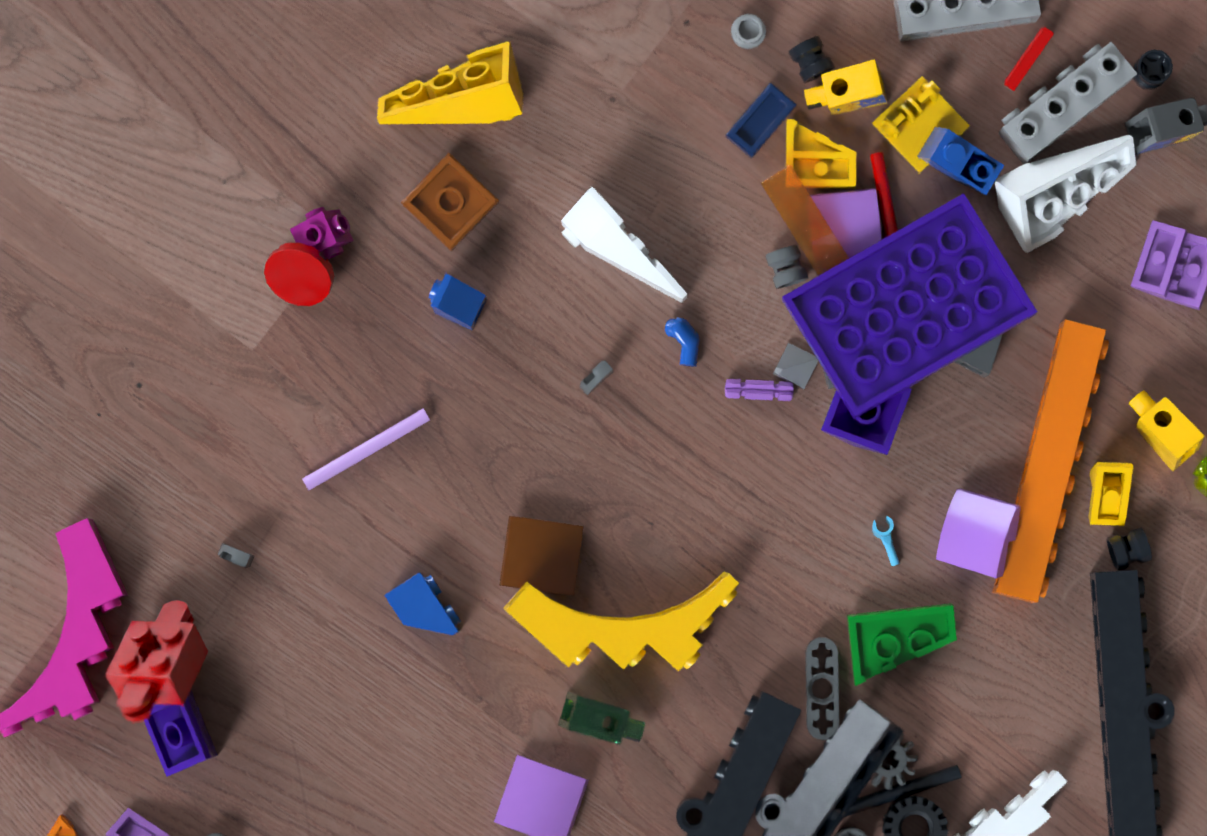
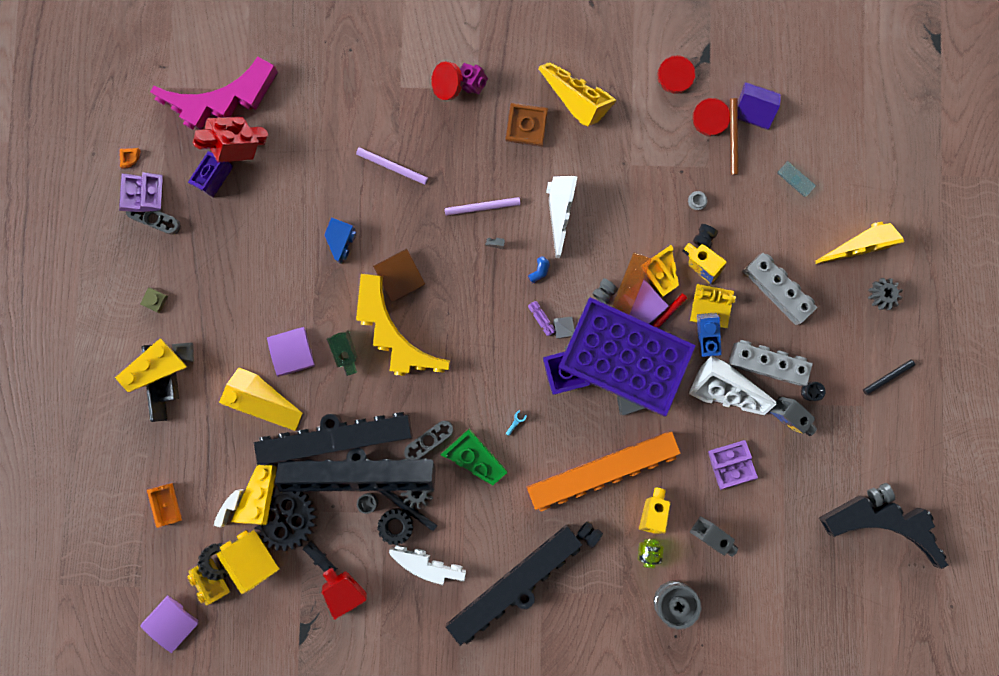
camera: 50 degrees right, 0 degrees up
dark grey tile [218,543,254,568] -> none
blue slope [428,274,487,331] -> none
dark blue tile [725,82,797,159] -> none
slope [936,488,1021,578] -> none
red tile [1004,26,1054,91] -> none
yellow slope [1088,462,1133,526] -> none
none -> lavender bar [445,197,520,216]

